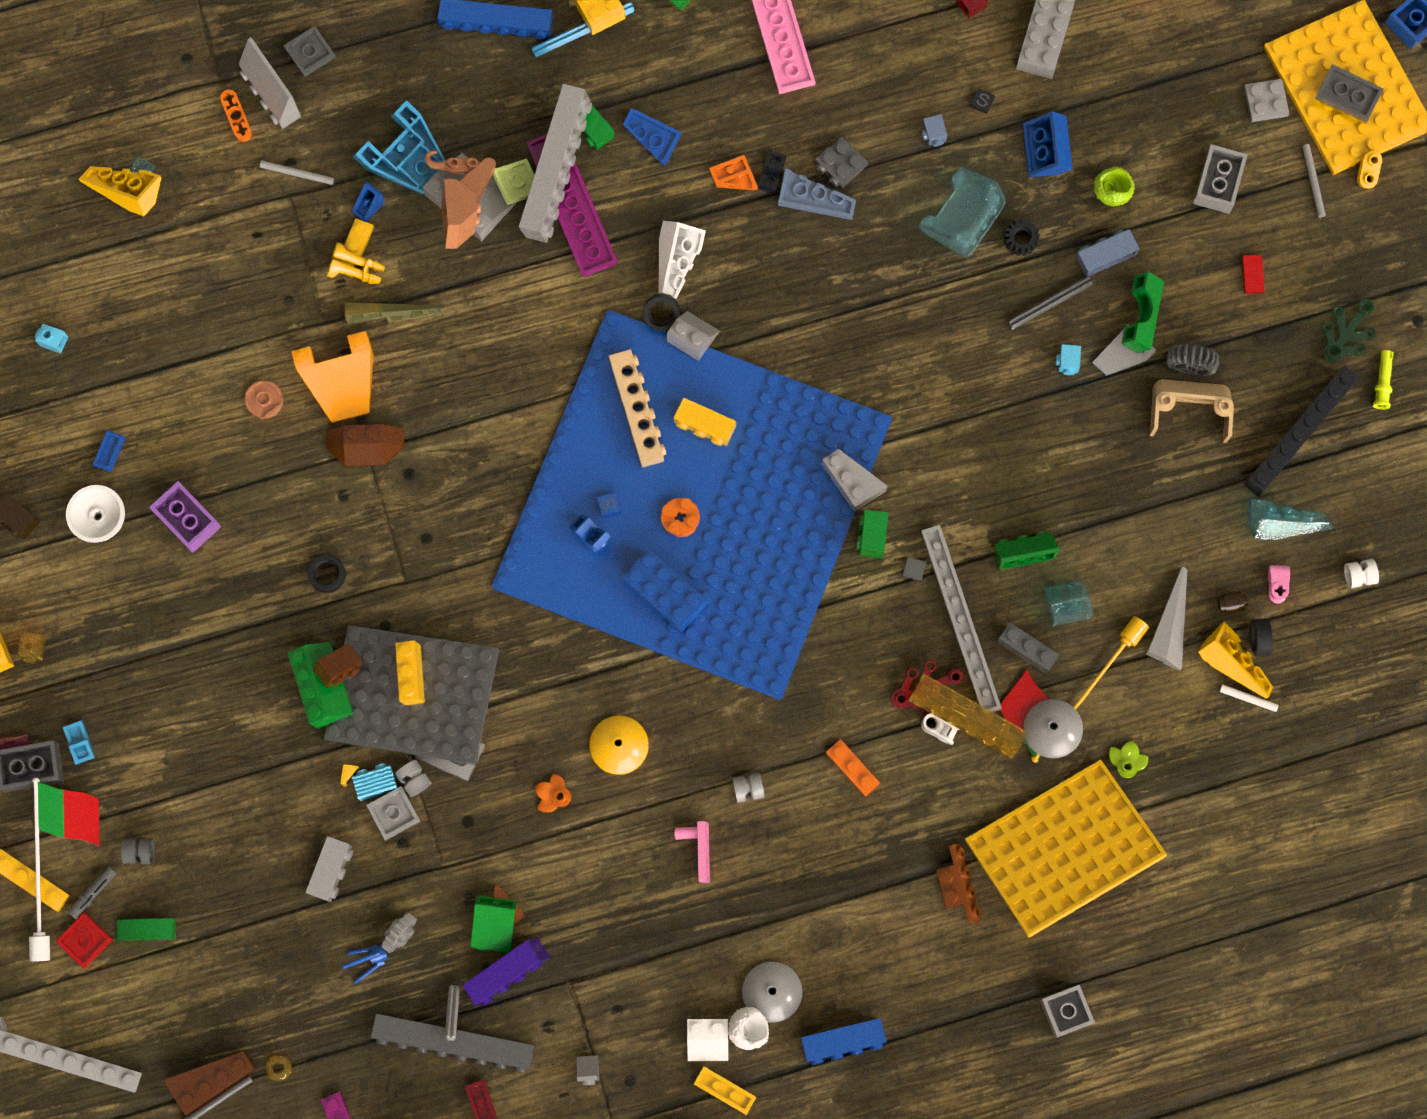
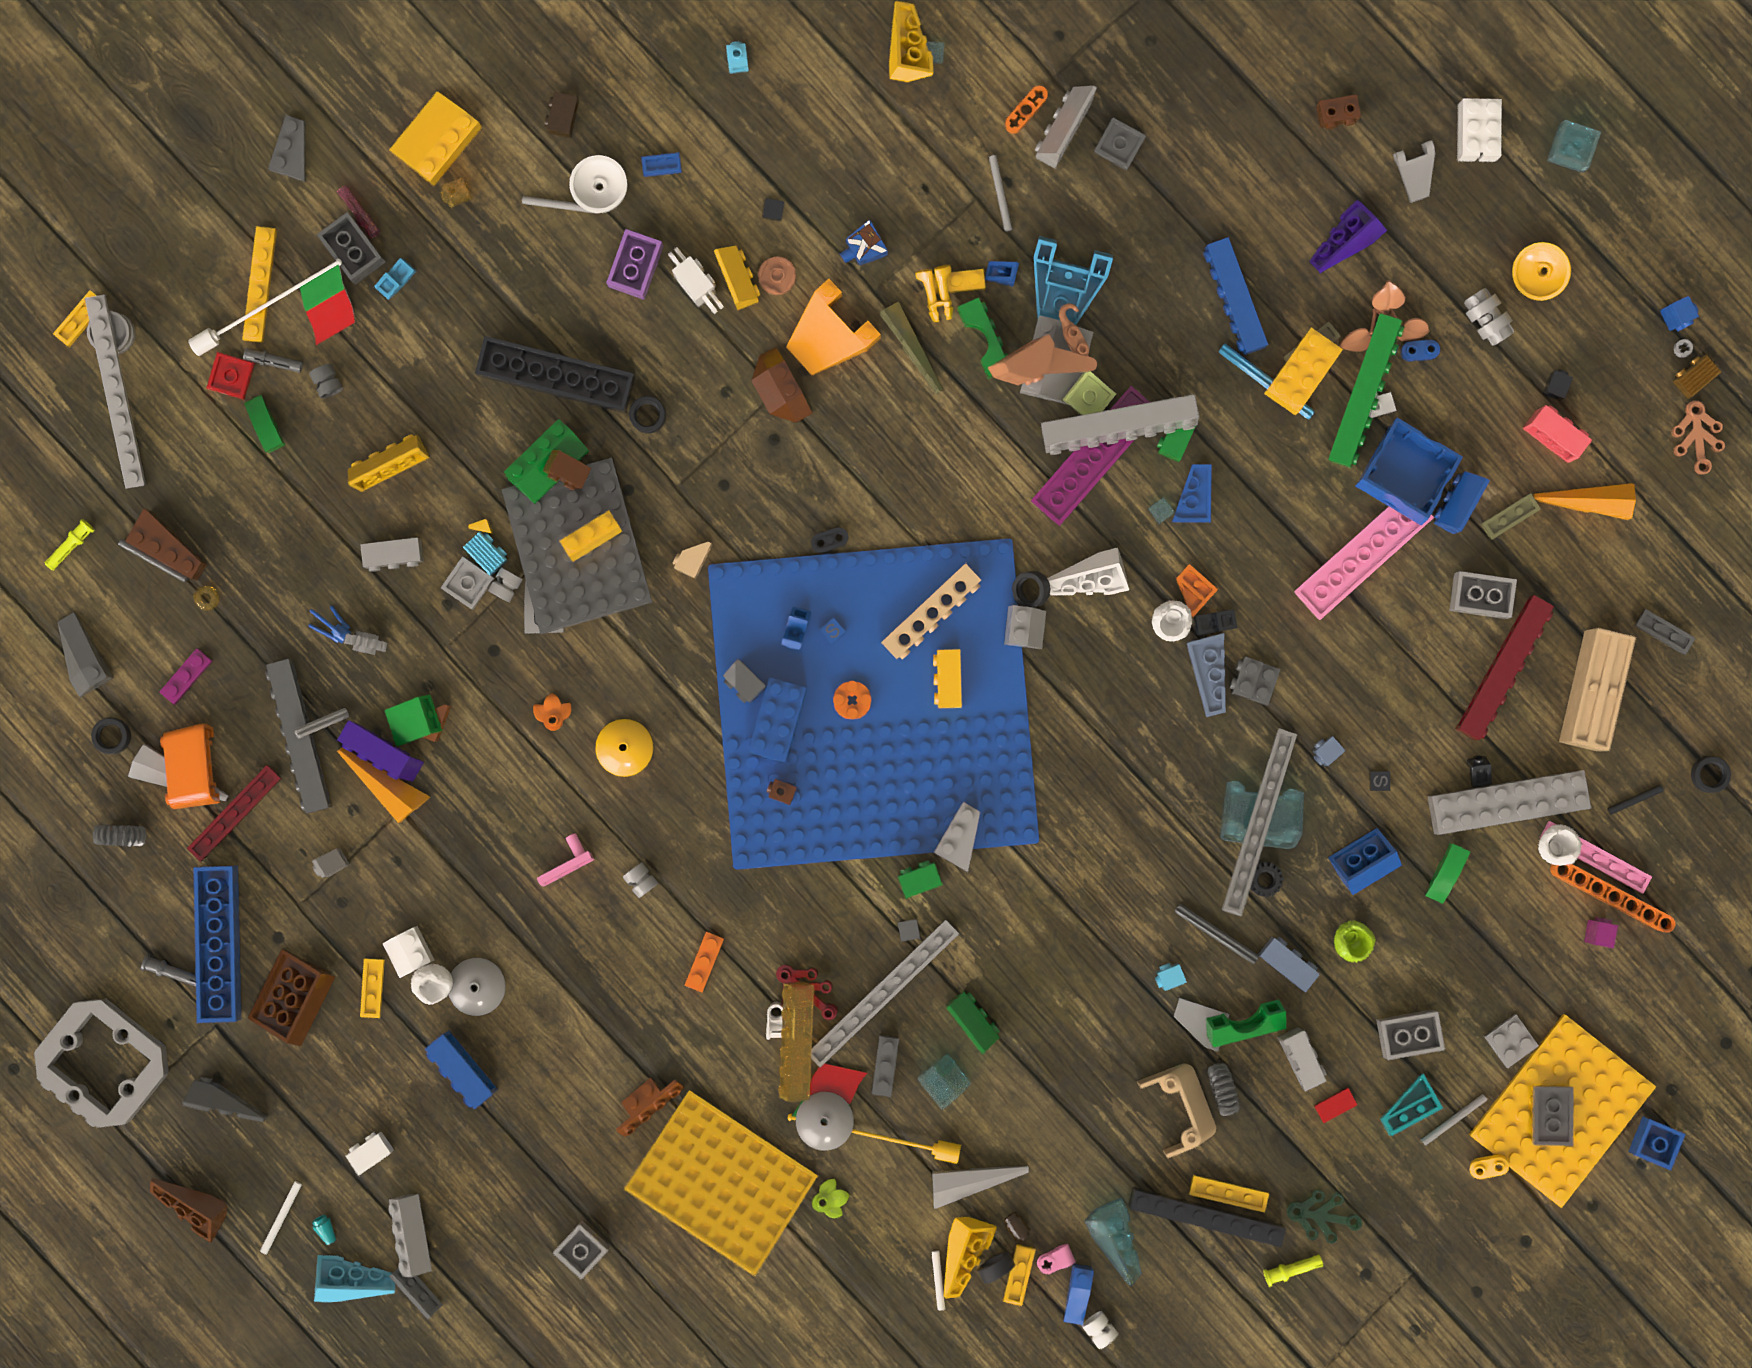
camera: 60 degrees right, 10 degrees up
none -> light orange wedge [337,748,430,823]
none -> yellow slope [348,434,430,492]
none -> black brick [475,336,636,414]
none -> light grey bar [522,196,598,214]
none -> white brick [668,247,723,314]
none -> tan slope [673,542,712,579]
none -> yellow slope [714,246,760,310]
none -> dark grey slope [723,659,767,703]
none -> black tile [762,198,785,221]
none -> reddish brown brick [766,779,797,805]
none -> black plate [811,528,849,553]
none -> torso [840,220,888,266]
none -> green arch [957,298,1008,379]
none -> yellow tile [1003,1244,1036,1306]
none -> slope [1063,1264,1094,1325]
none -> clear light blue tile [1148,498,1175,524]
none -> white hair [1152,600,1192,641]
none -> yellow plate [1189,1175,1269,1213]
none -> light grey plate [1222,729,1297,916]
none -> light grey wedge [1277,1027,1326,1091]
none -> teal wedge [1380,1074,1443,1136]
none -> green slope [1425,843,1470,904]
none -> black bracket [1467,755,1492,788]

